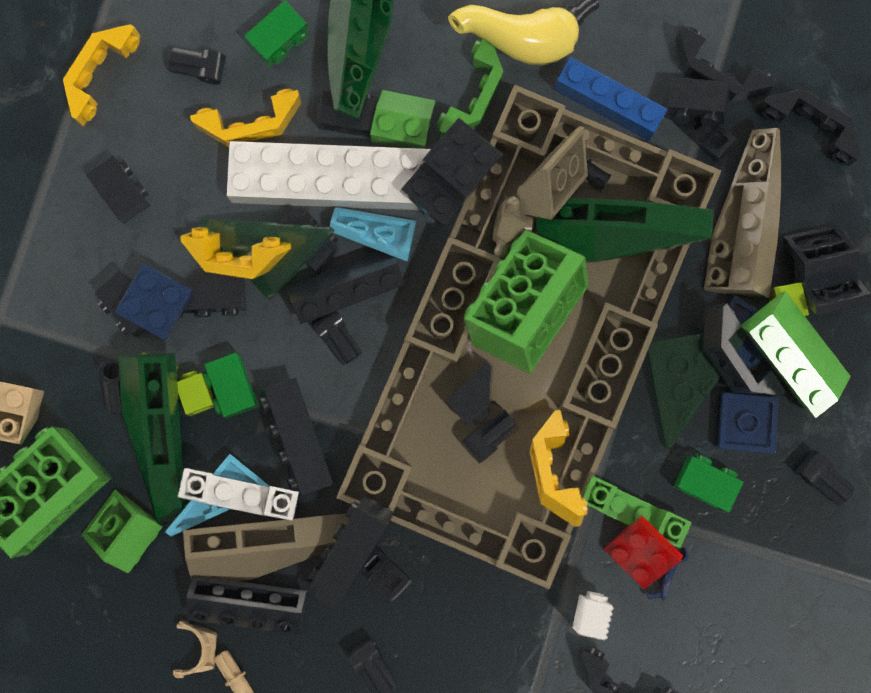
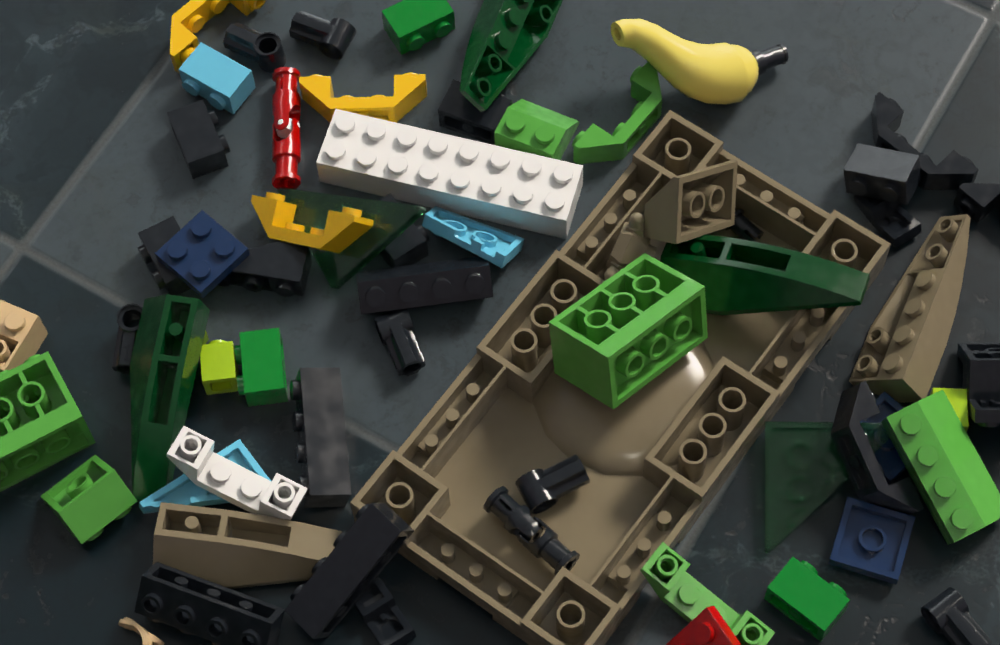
camera: 20 degrees right, 20 degrees down
black bracket [400,118,503,227] -> none
black slope [445,362,493,426] -> none
yellow slope [530,410,587,527] -> none
blue brick [554,57,667,141] -> none
none -> medium azure brick [178,42,256,114]
none -> black piece [223,22,286,73]
none -> red piece [272,67,301,190]
none -> black piece [483,486,580,575]

